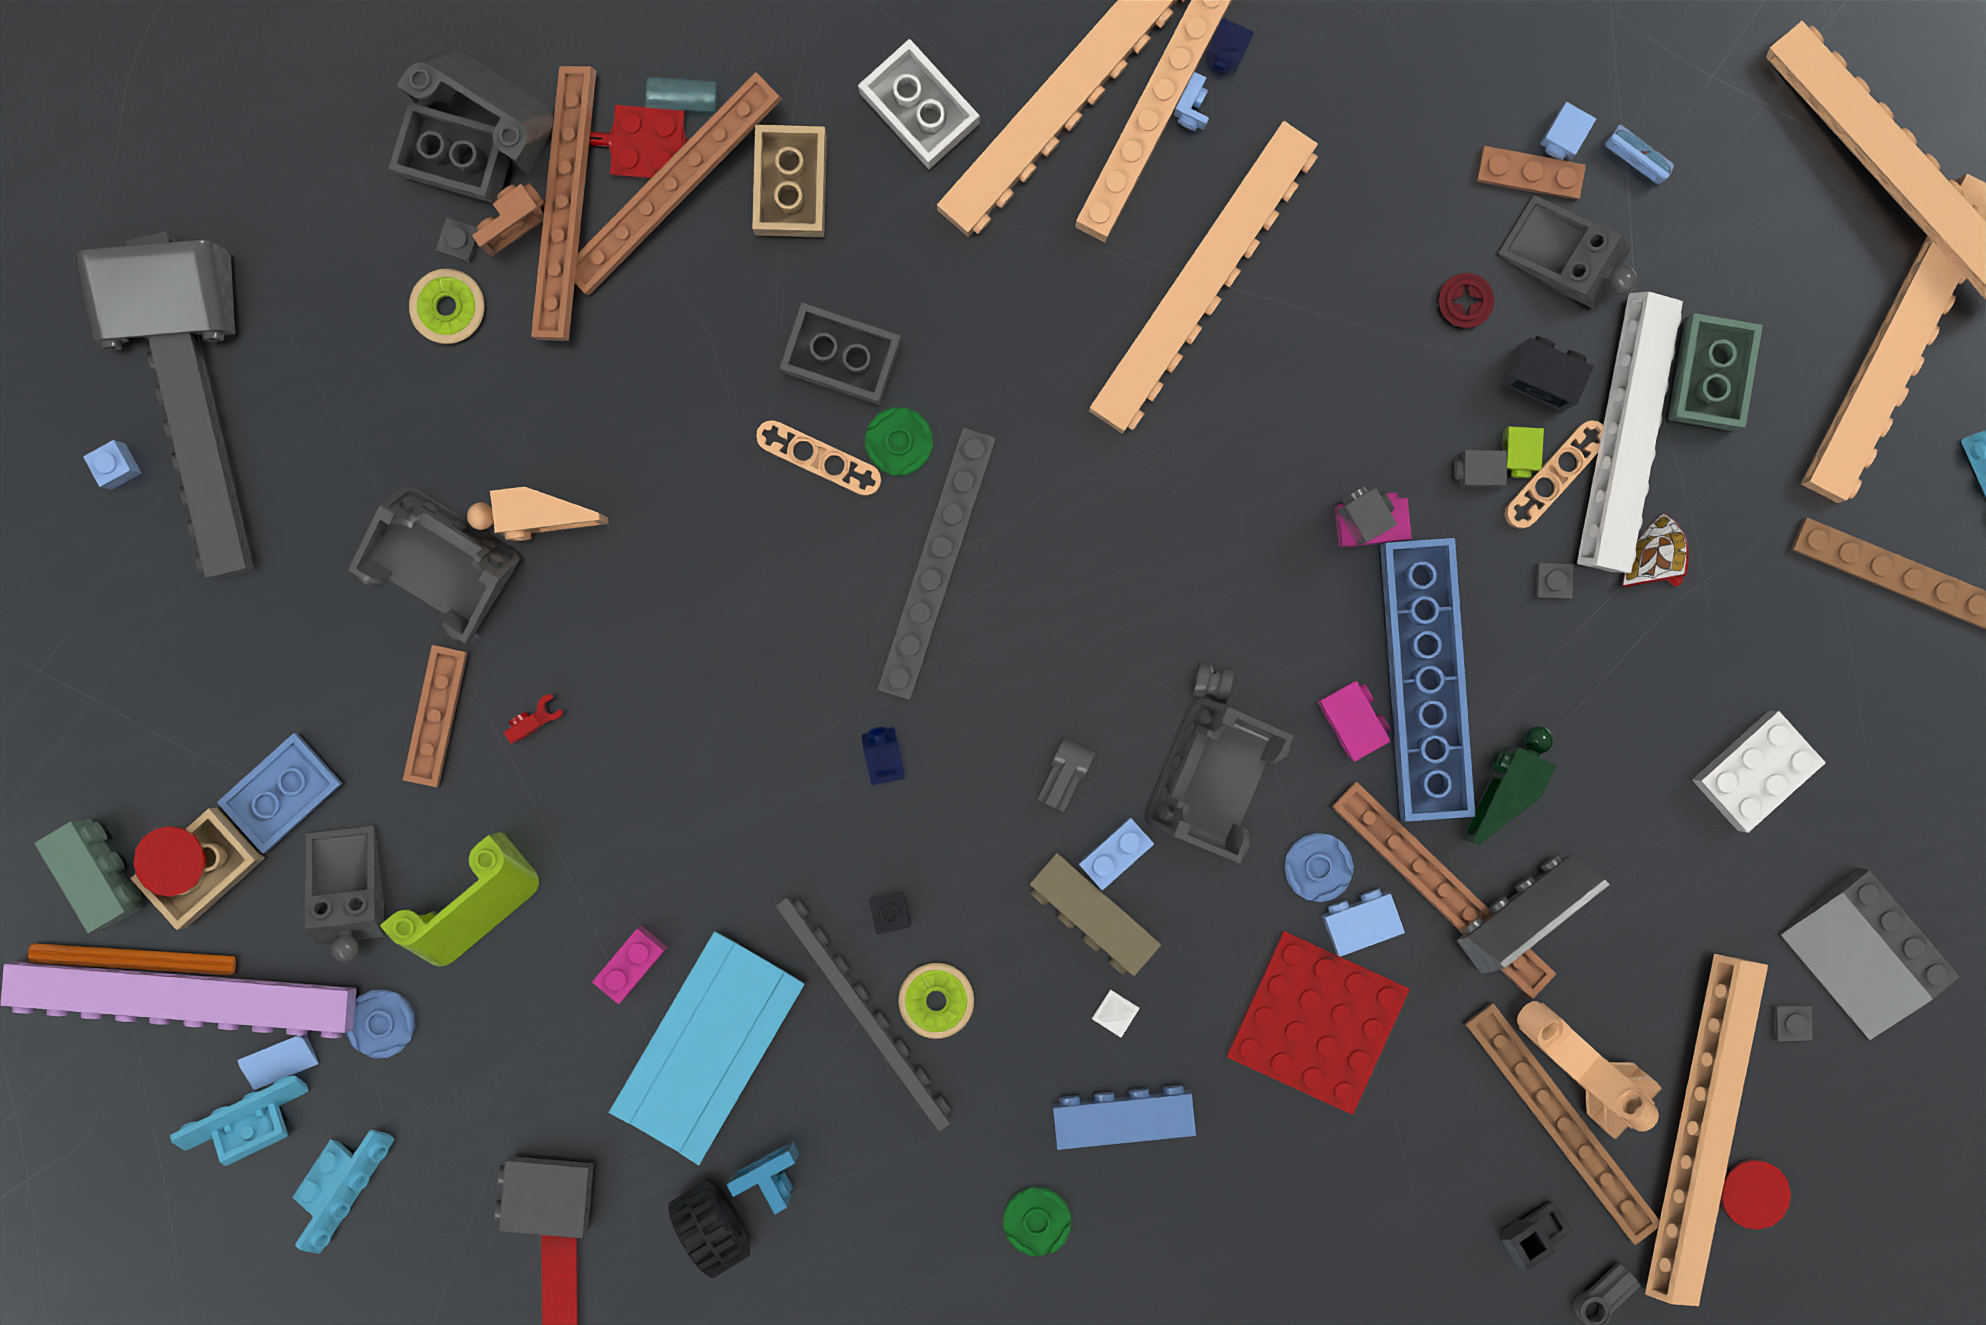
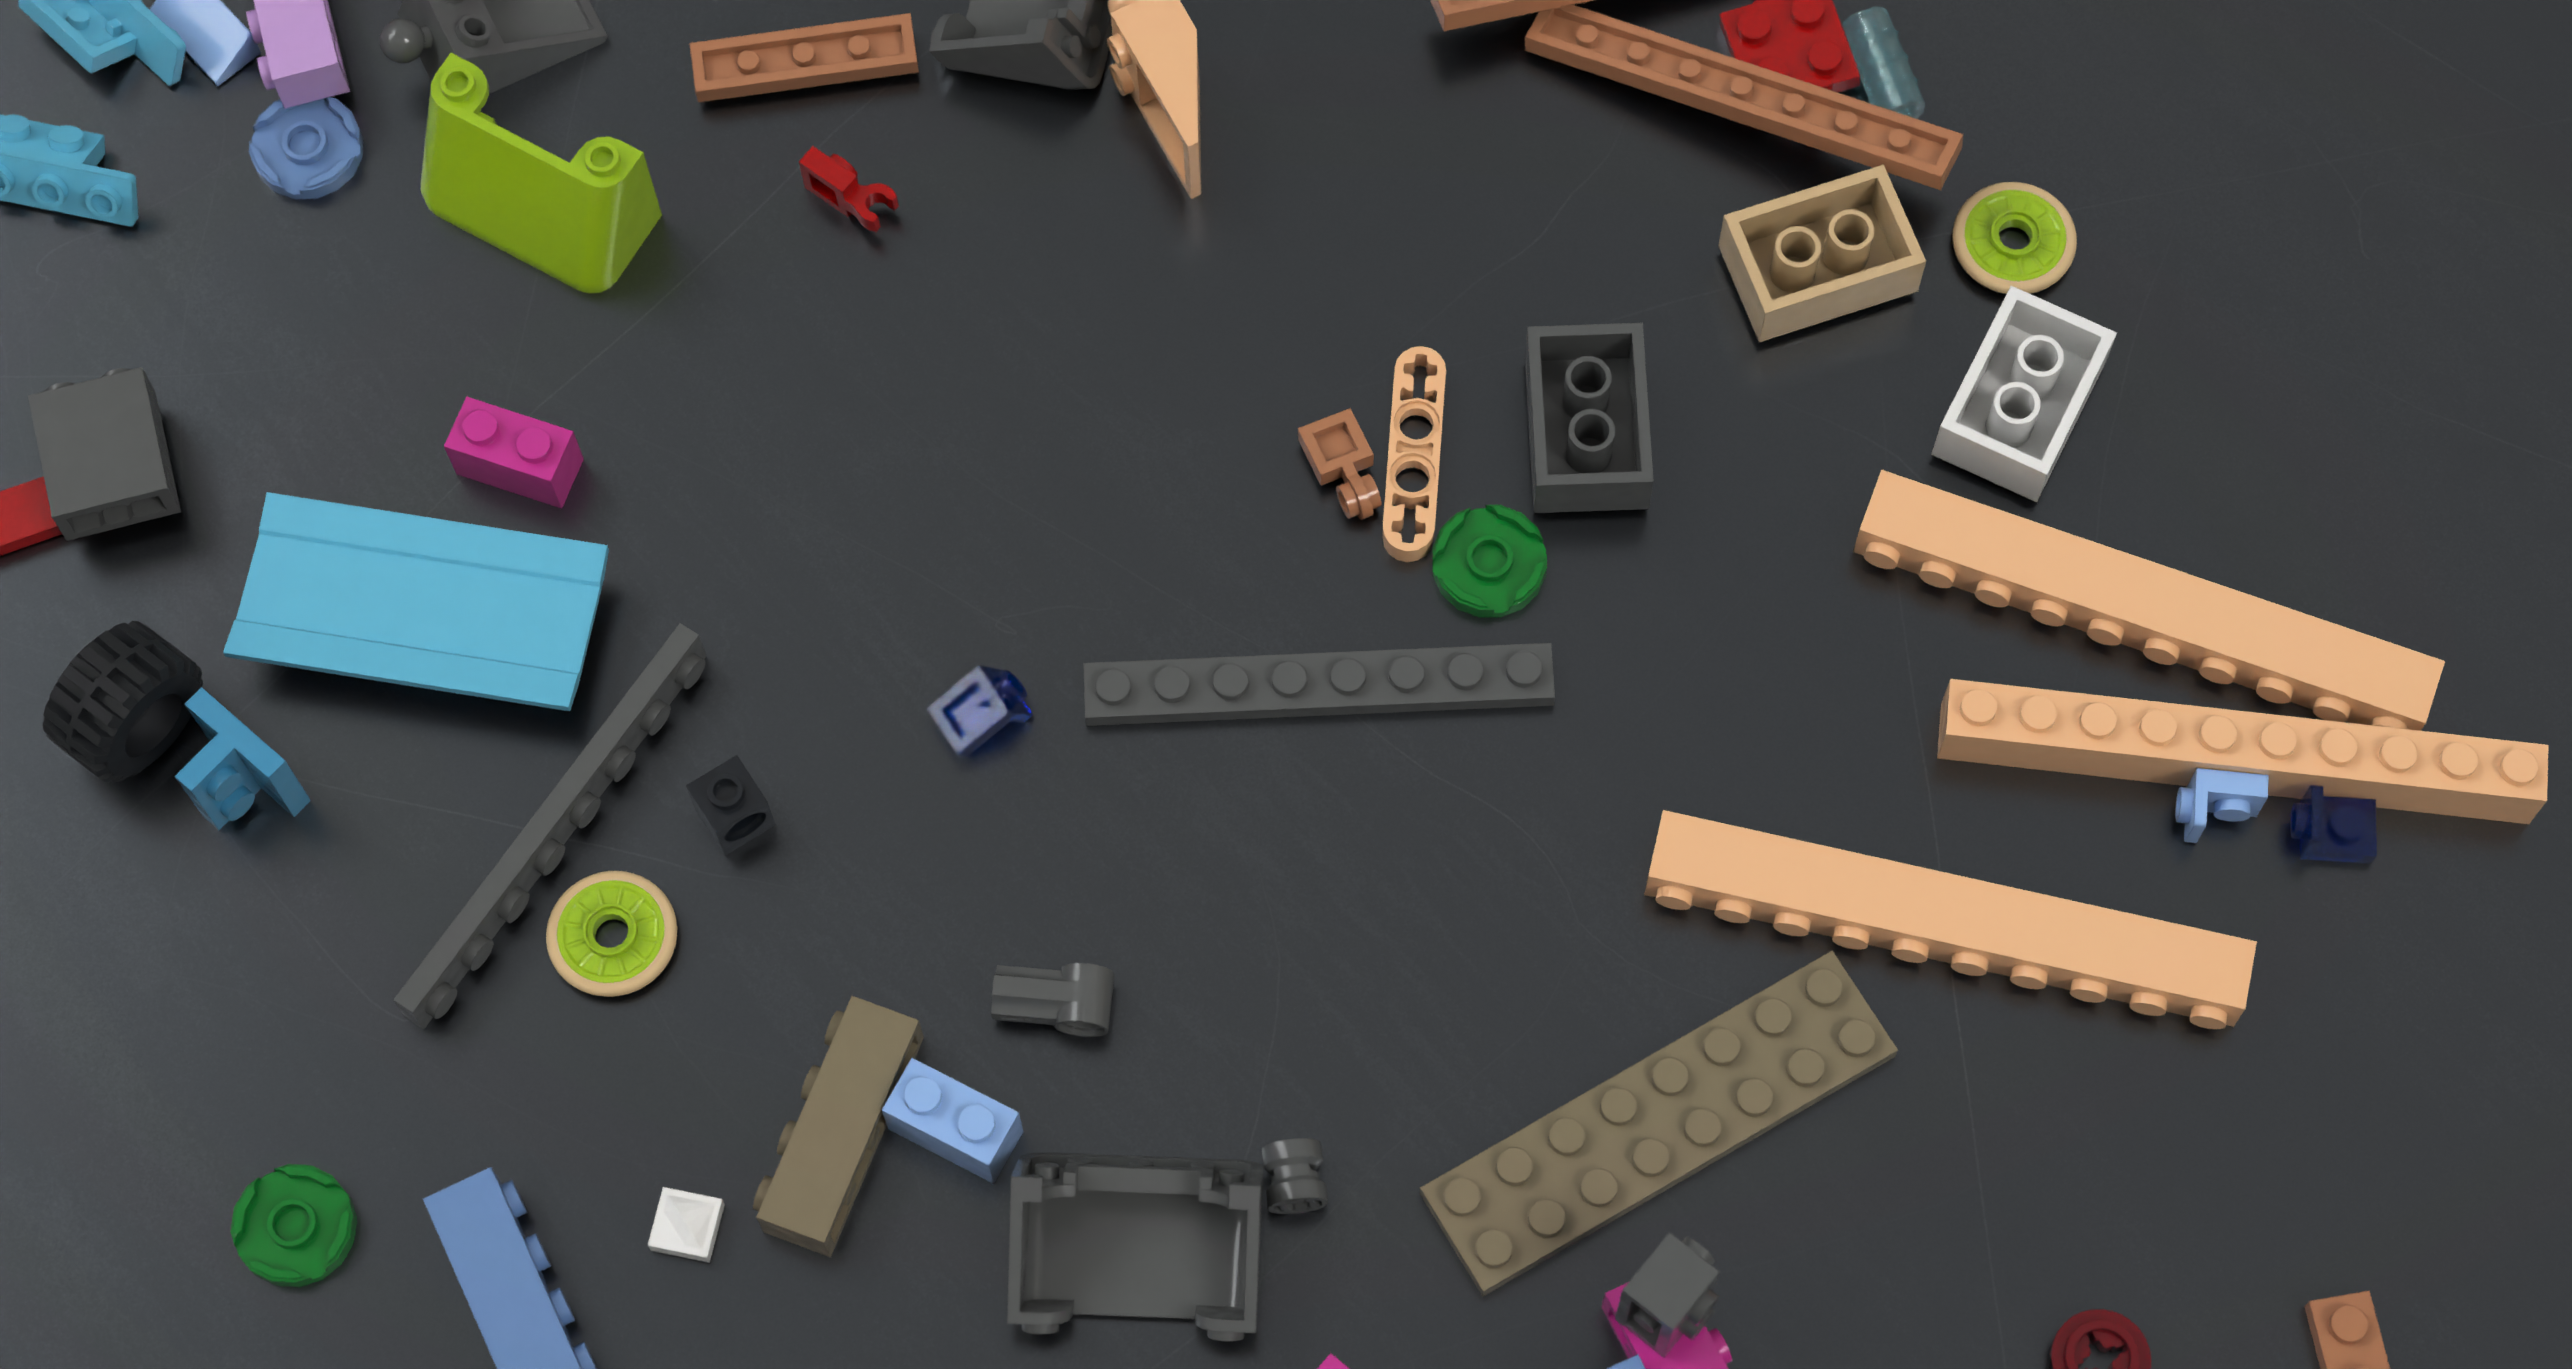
camera: 70 degrees right, 20 degrees down
none -> nougat plate [1298,408,1382,520]
none -> dark tan plate [1420,950,1898,1297]
none -> lime wheel [1952,182,2077,294]

